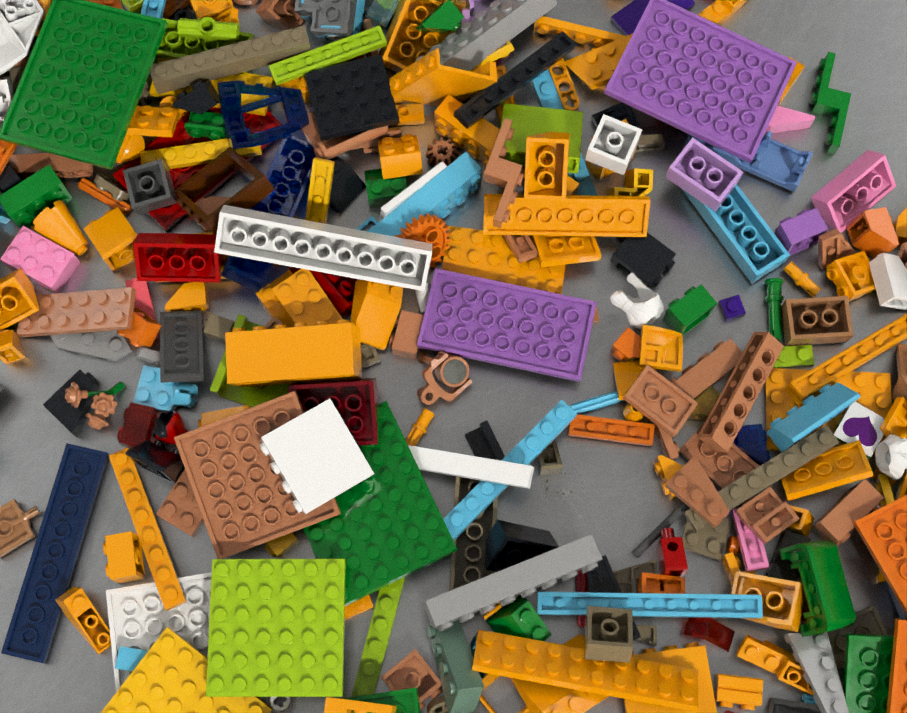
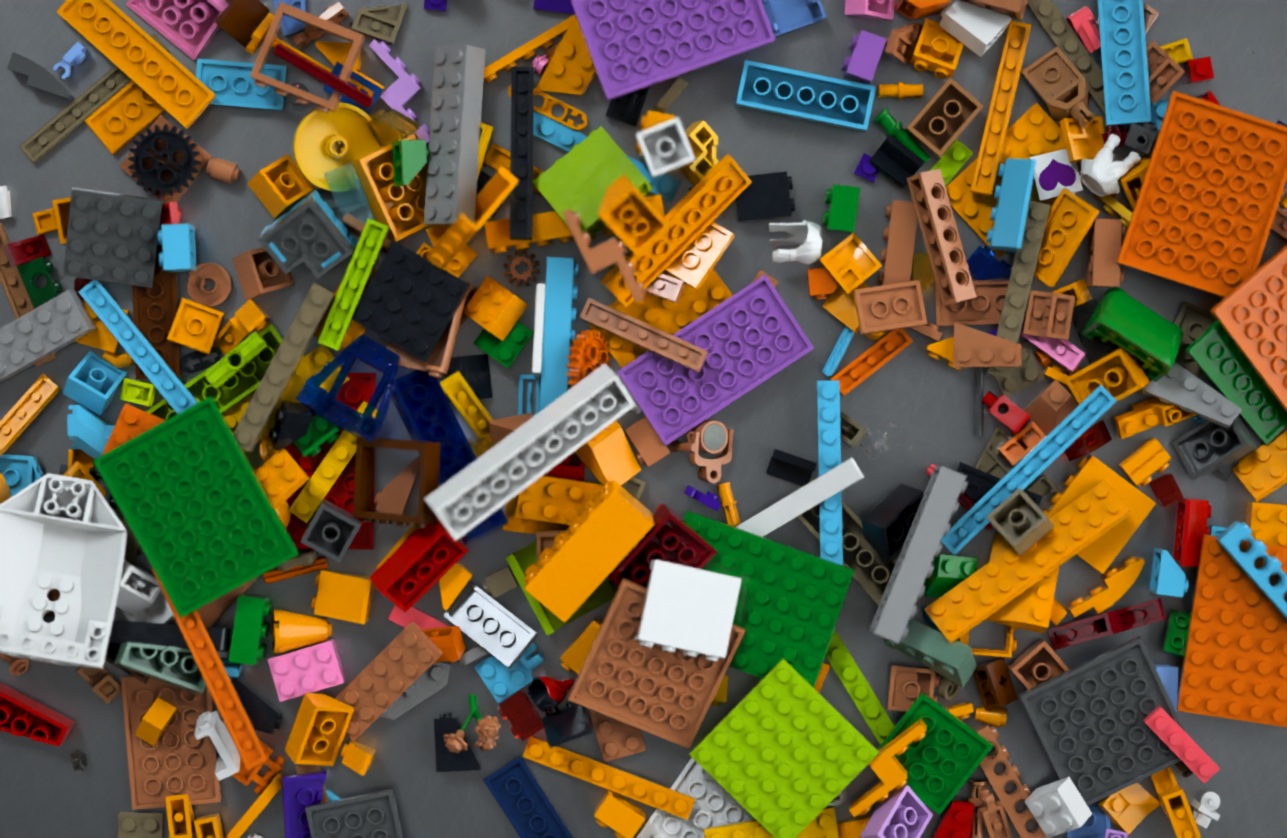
camera: 45 degrees left, 15 degrees up
lavender brick [665,137,743,212] -> none
none -> light orange slope [234,298,271,333]
none -> bright pink plate [531,55,550,75]
none -> nougat plate [579,297,709,373]
none -> dark purple plate [684,485,721,511]
none -> black panel [869,134,925,188]
none -> nougat slope [1024,380,1079,435]

